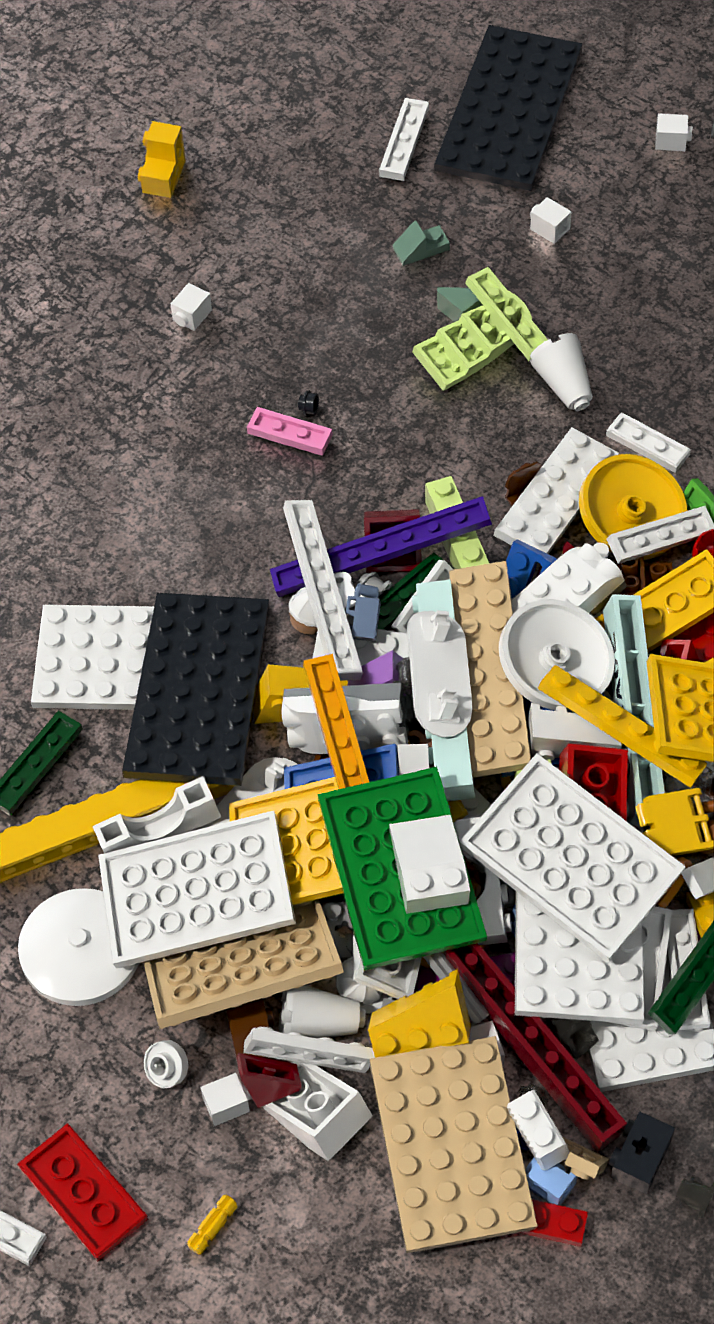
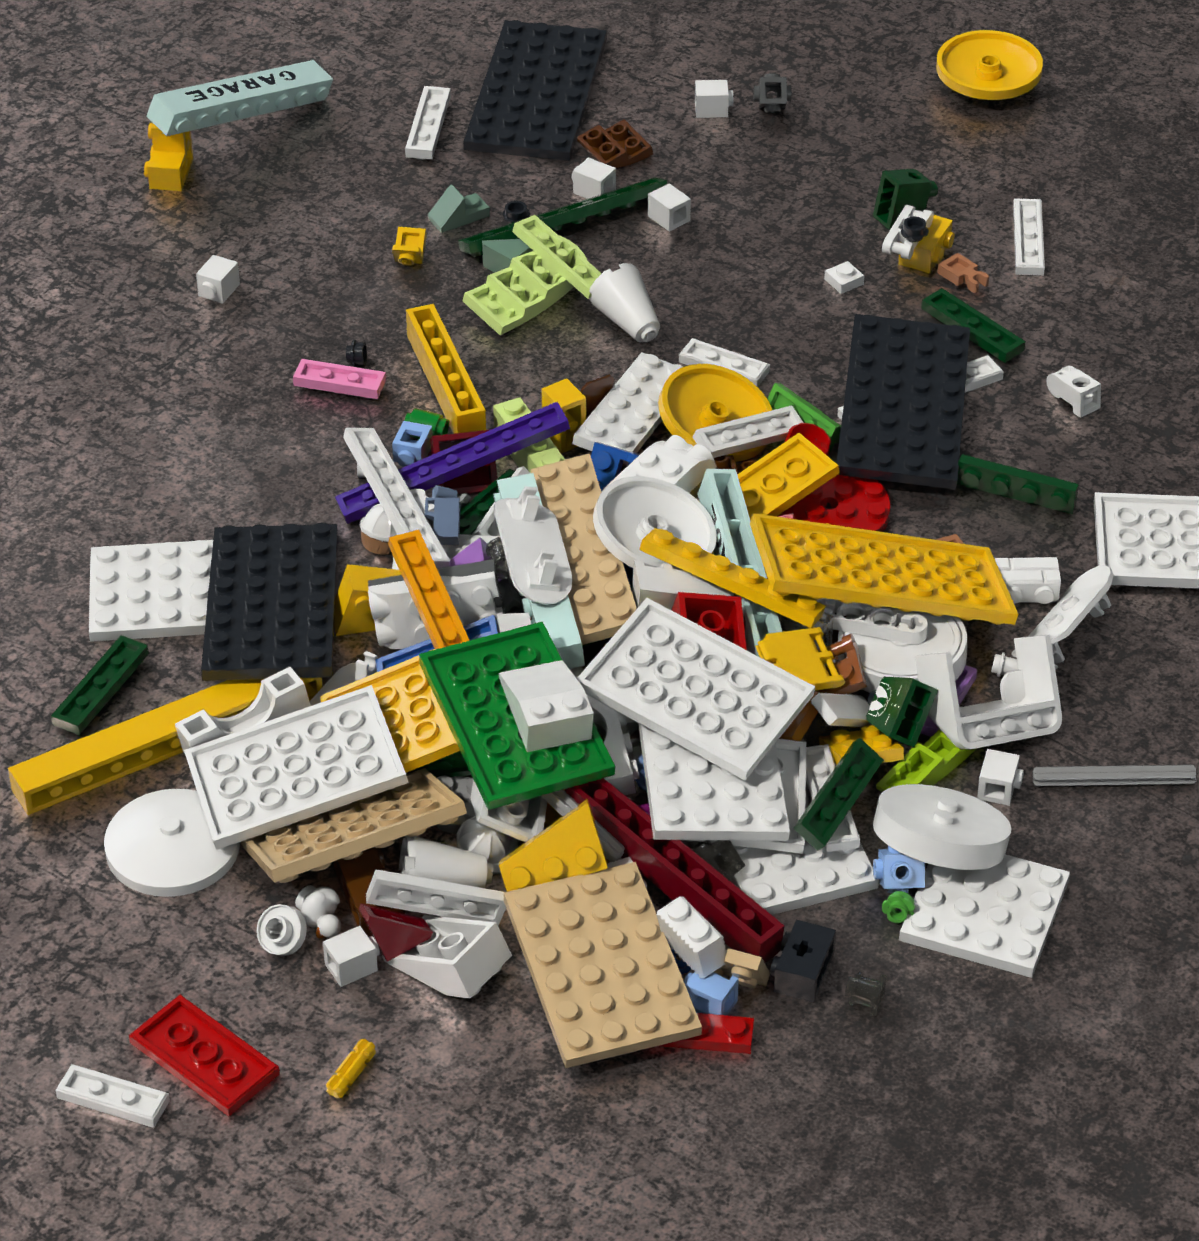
camera: 10 degrees left, 15 degrees down
none -> light aqua brick [146,60,333,136]
none -> white animal [295,885,341,938]
none -> yellow bracket [392,227,427,266]
none -> light blue brick [392,421,432,467]
none -> green brick [404,408,449,440]
none -> yellow brick [406,304,486,434]
none -> dark green plate [458,177,667,257]
none -> black plate [502,201,530,224]
none -> yellow brick [541,378,586,454]
none -> reddish brown slope [577,119,653,168]
none -> white brick [648,183,691,232]

